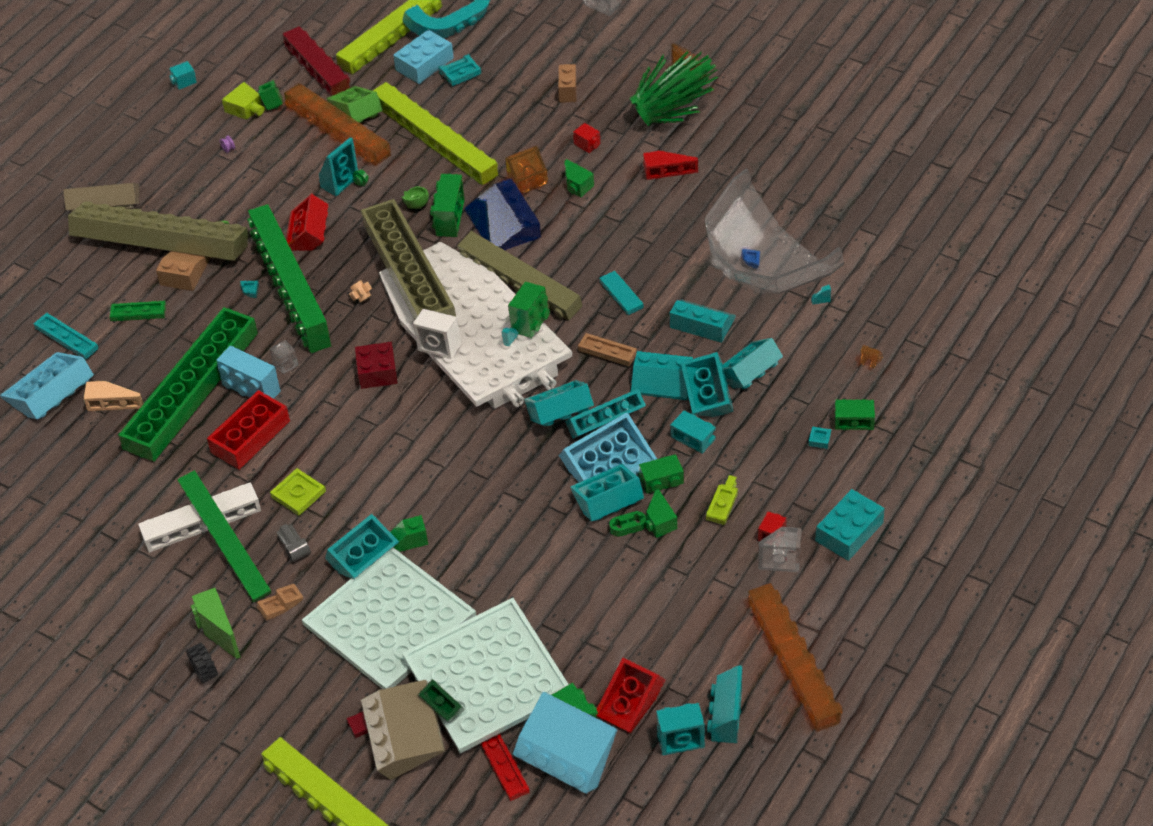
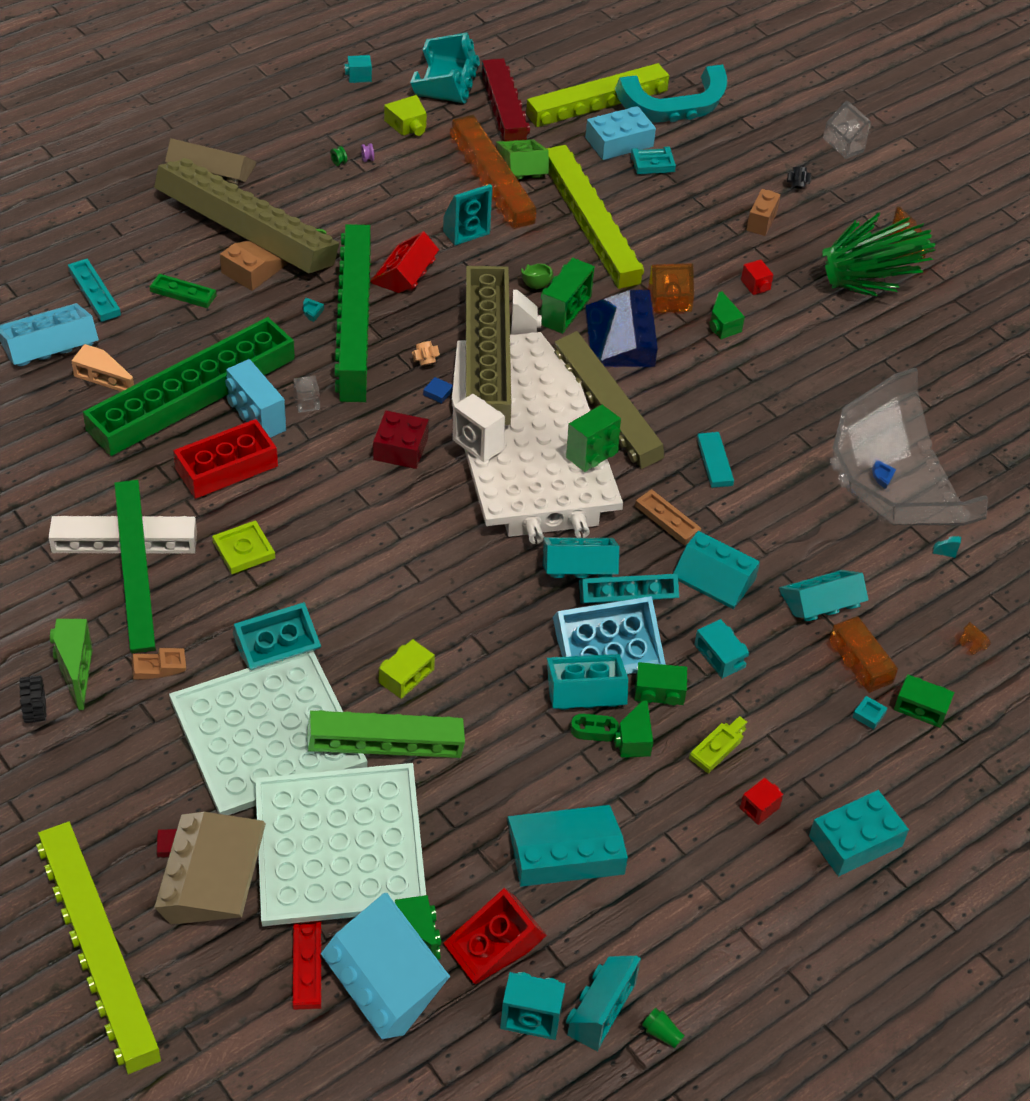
camera: 15 degrees right, 0 degrees up
green brick [259,80,283,110] -> none
dark grey piece [277,524,311,563] -> none
green plate [352,169,369,186] -> none
green slope [390,515,428,552] -> none
dark green slope [418,679,465,723] -> none
teal tile [501,328,519,347] -> none
red slope [643,151,698,180] -> none
teal slope [670,300,736,343] -> none
teal slope [681,352,734,417] -> none
clear orange brick [748,583,843,732] -> none
clear slope [758,527,802,572] -> none
none -> bright green brick [307,710,465,758]
none -> green bush [330,146,348,166]
none -> lime brick [379,639,435,699]
none -> teal windscreen [410,32,480,103]
none -> blue tile [423,377,453,403]
none -> teal slope [507,805,628,887]
none -> white slope [511,290,542,335]
none -> green cone [642,1007,685,1049]
none -> black gear [787,166,812,189]
none -> clear orange brick [830,616,898,693]

